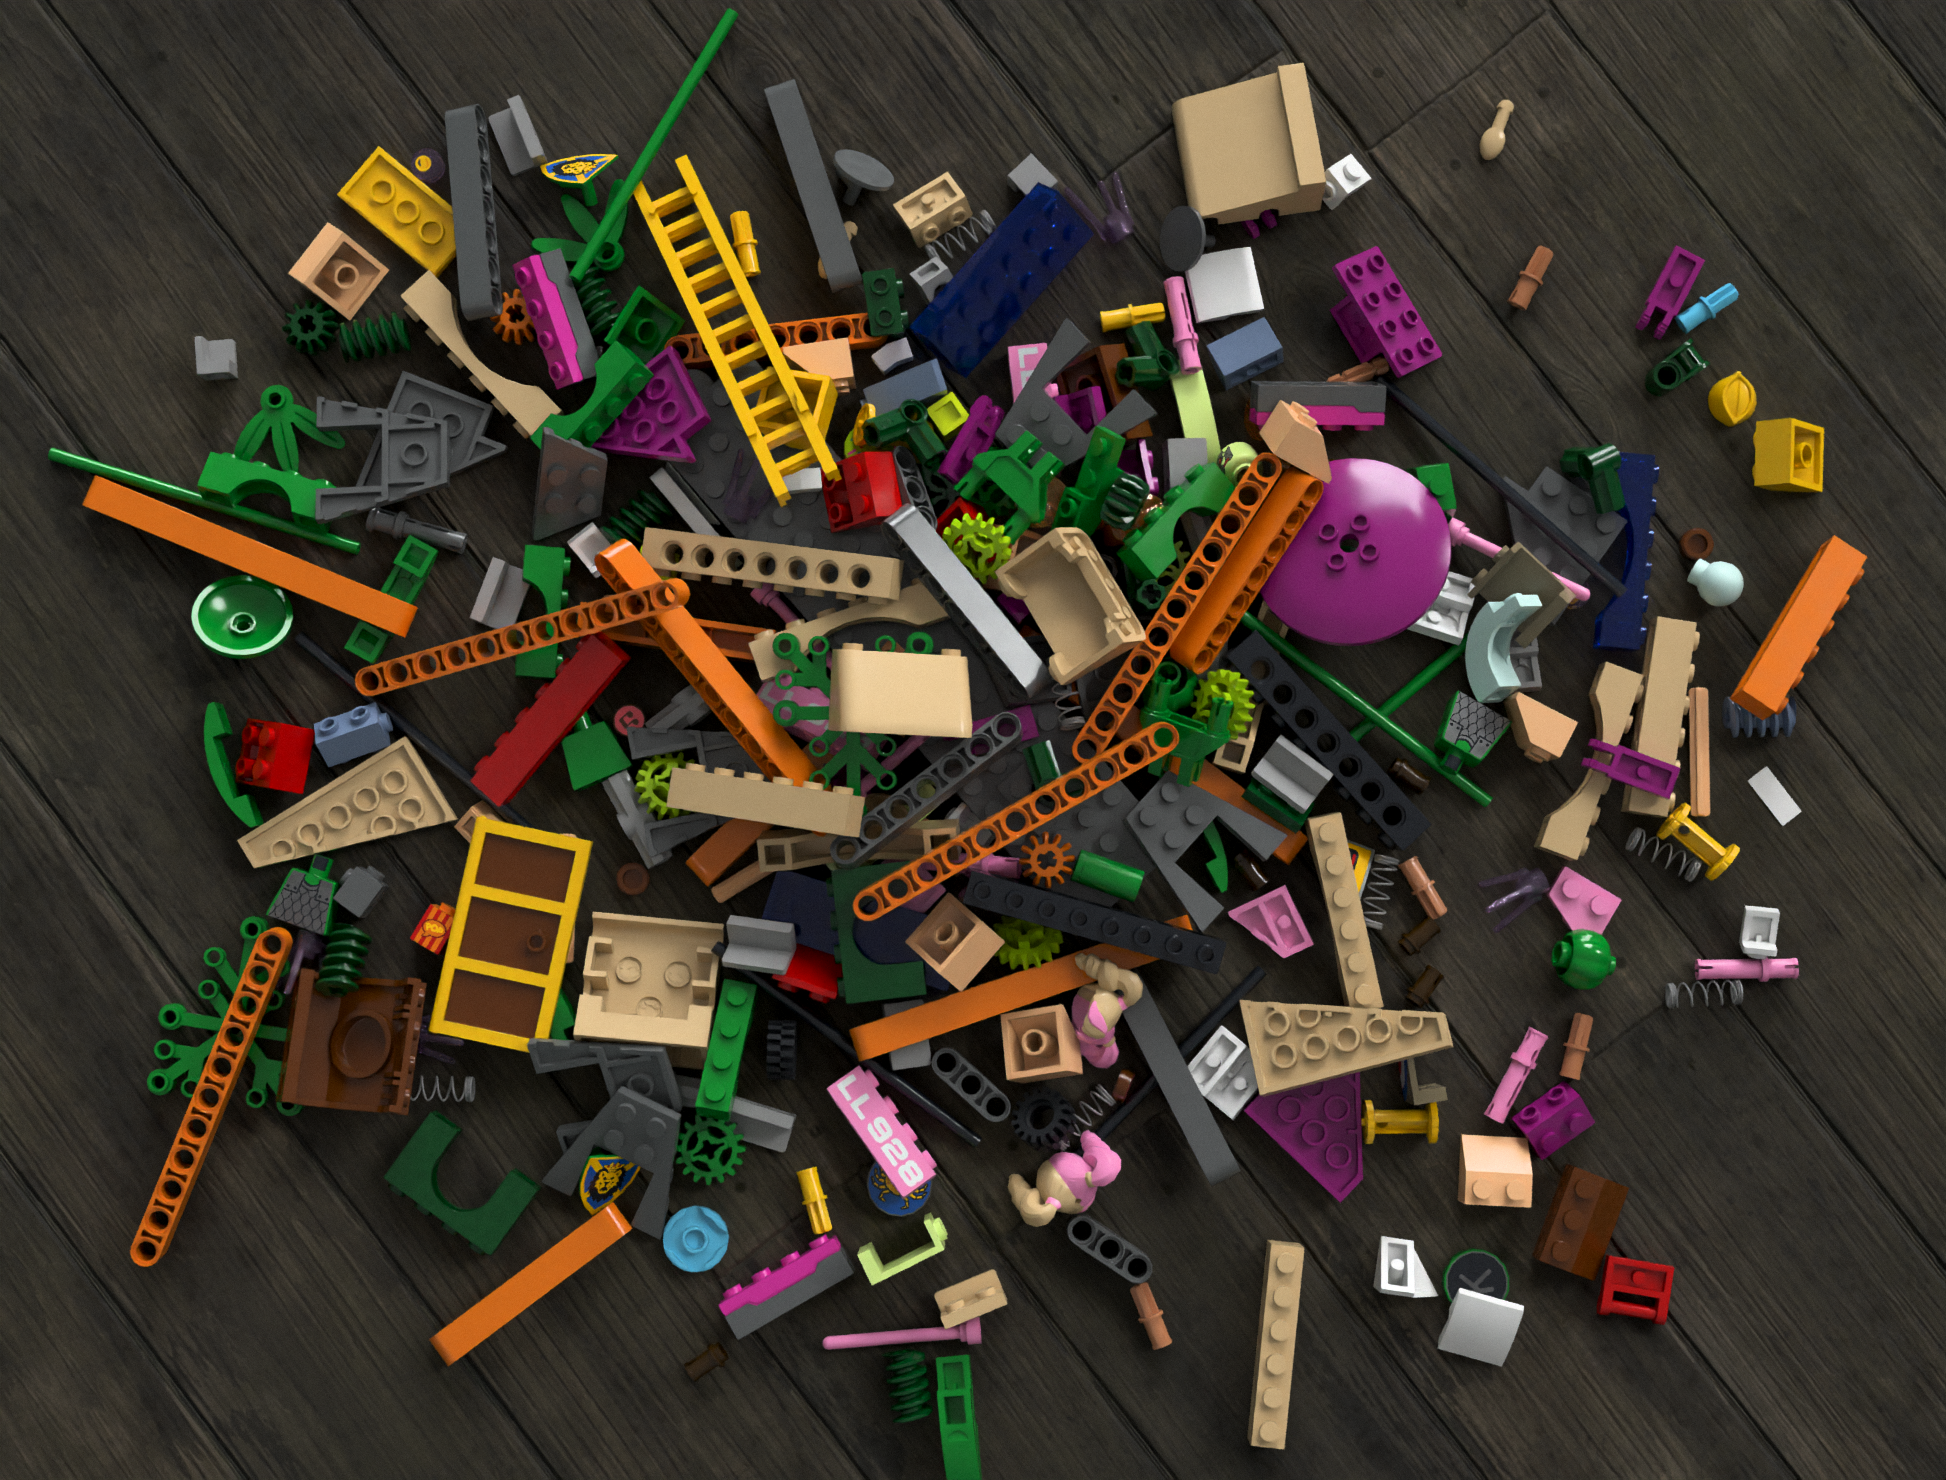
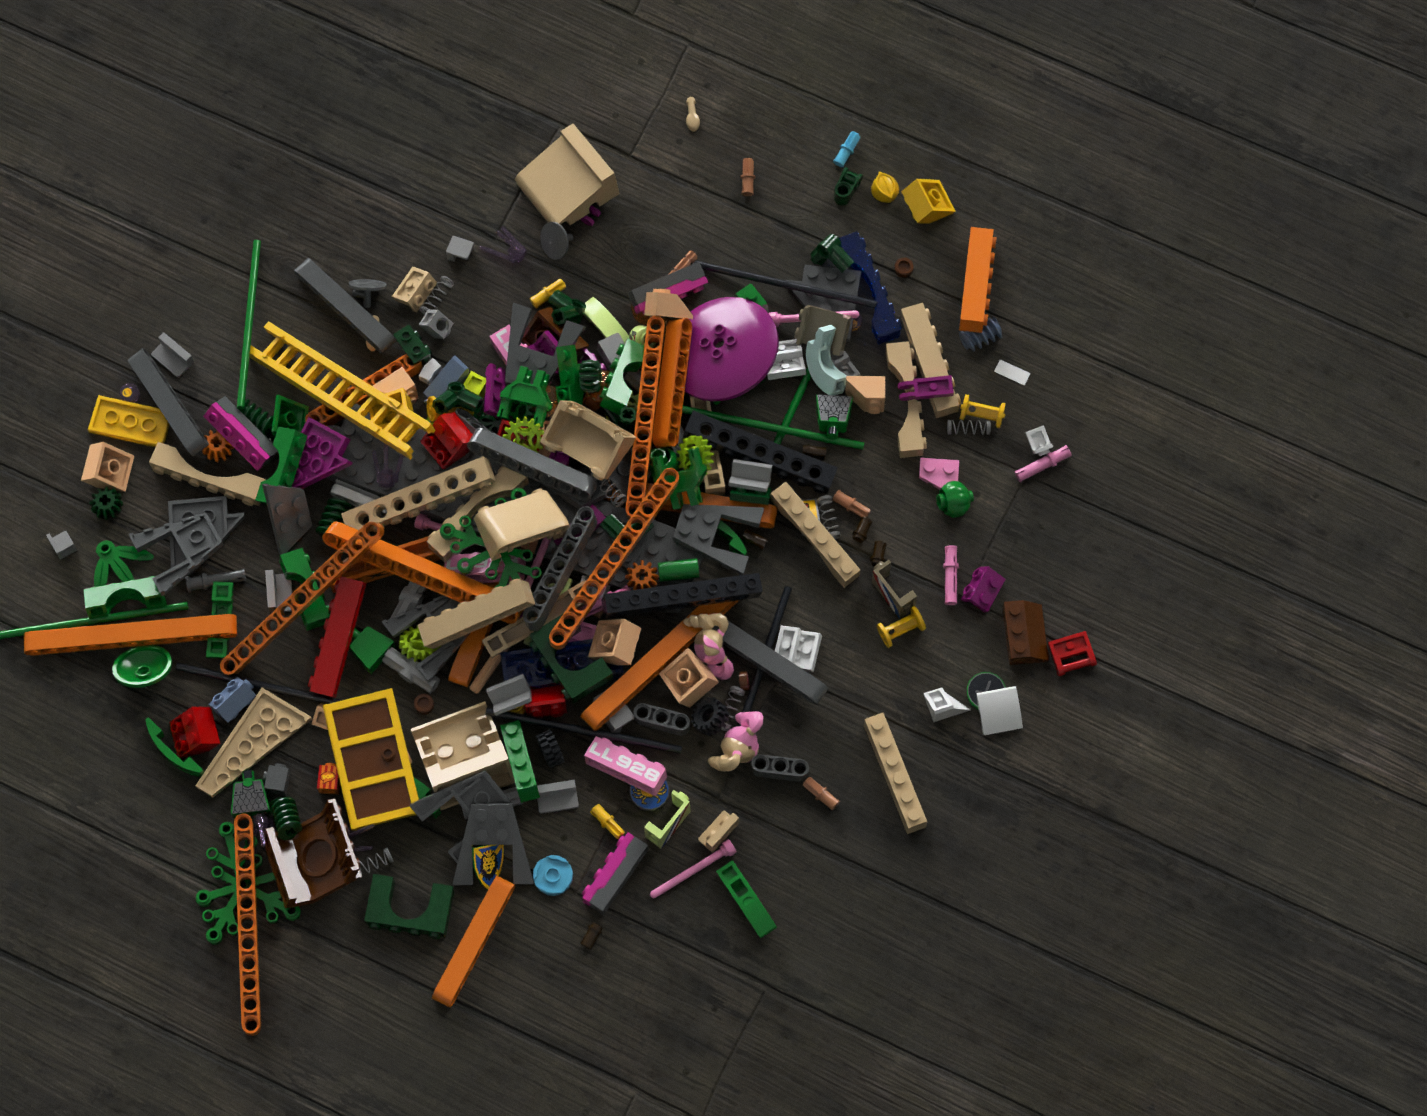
camera: 25 degrees left, 15 degrees down
dark green piece [339,311,411,363] -> none
green plant [531,179,628,271] -> none
shield [540,154,619,206] -> none
white bracket [567,522,611,578] -> none
coral tile [613,704,647,737] -> none
green gear [675,1115,746,1185] -> none
yellow axle [730,211,761,277] -> none
white piece [782,468,822,494] -> none
dark green piece [883,1349,933,1423] -> none
clear blue brick [909,182,1094,379] -> none
lime gear [993,915,1063,970] -> none
bright pink pin [1163,276,1202,375] -> none
white slope [1185,247,1264,323] -> none
sand blue brick [1207,317,1283,390] -> none
bright pink wing [1228,885,1314,958] -> none
tan wing [1239,1000,1453,1097] -> none
magenta wing [1243,1072,1363,1203] -> none
white bracket [1322,154,1371,210] -> none
magenta bracket [1330,246,1442,378] -> none
light nougat slope [1458,1134,1533,1208] -> none
clear purple plant [1478,867,1550,933] -> none
nougat axle [1559,1013,1593,1080] -> none
magenta hinge [1635,245,1705,340] -> none
light grey piece [1665,979,1743,1009] -> none
light aqua piece [1687,559,1744,607] -> none
light nougat axle [1688,687,1710,817] -> none

